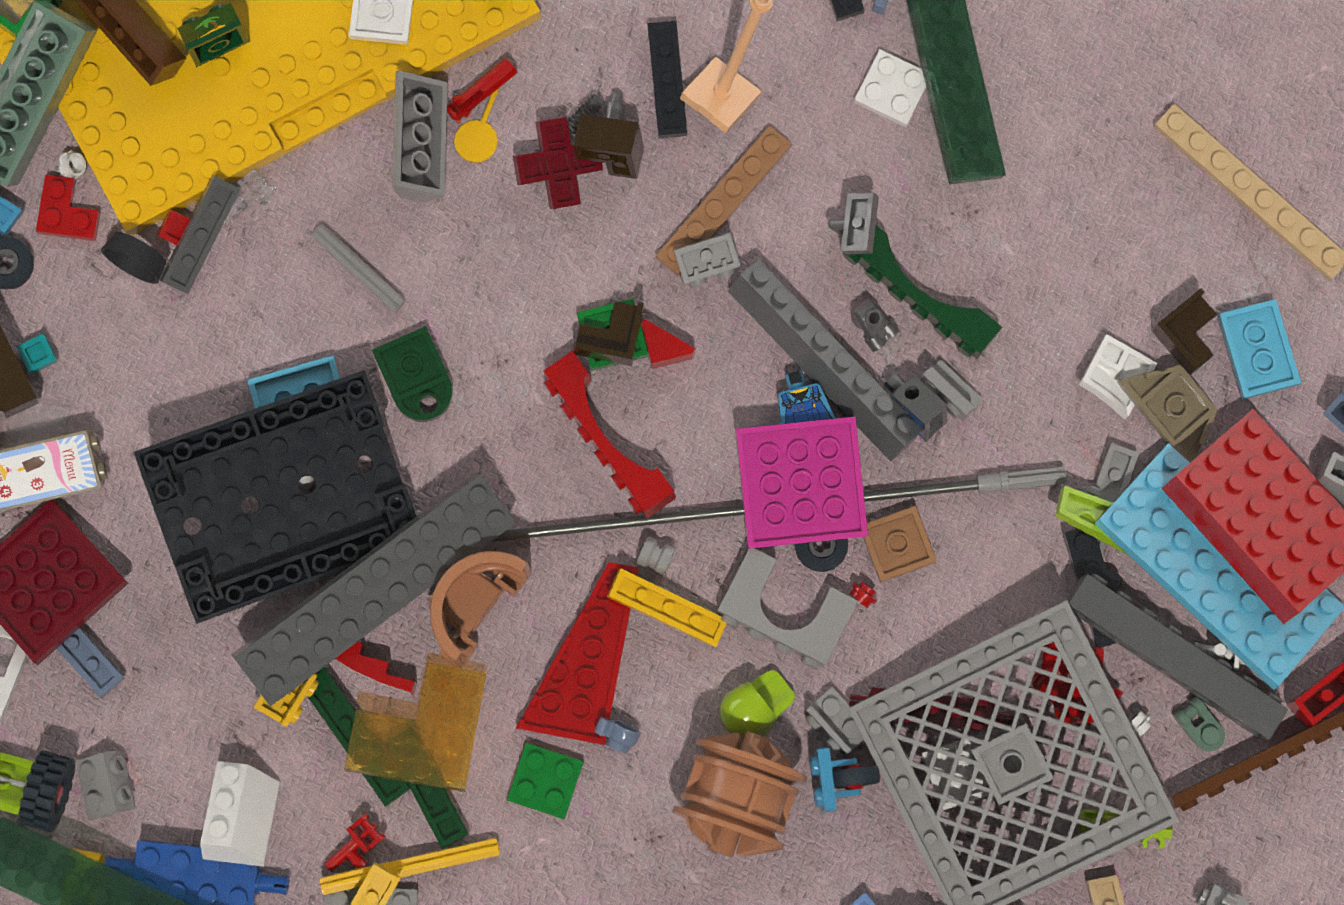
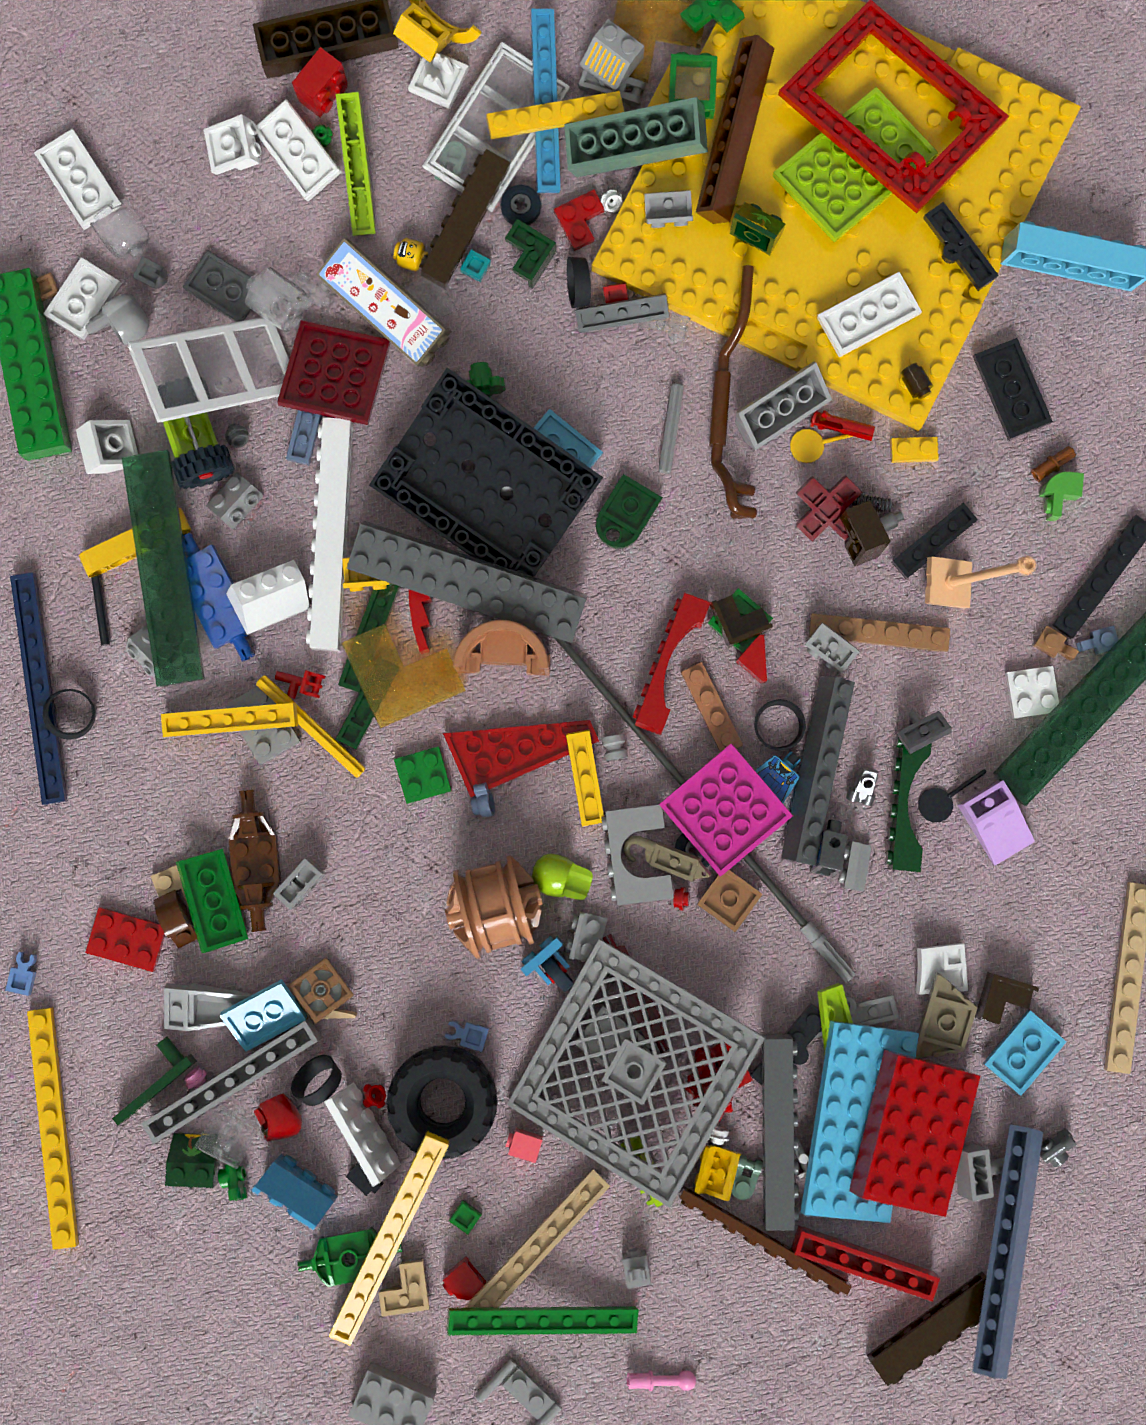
camera: 60 degrees right, 5 degrees up
none -> dark grey plate [225,424,249,448]
none -> white brick [306,417,353,651]
none -> green plant [466,362,506,397]
none -> dark green panel [505,219,556,289]
none -> dark tan plate [623,836,712,882]
none -> light grey bracket [644,190,693,228]
none -> nougat plate [681,662,743,752]
none -> yellow bracket [695,1145,741,1201]
none -> reddish brown piece [709,265,757,519]
none -> black tyre [754,699,806,751]
none -> yellow plate [890,437,939,463]
none -> black piece [918,769,987,823]
none -> lavender slope [957,780,1035,866]
none -> medium nougat plate [1033,625,1079,661]

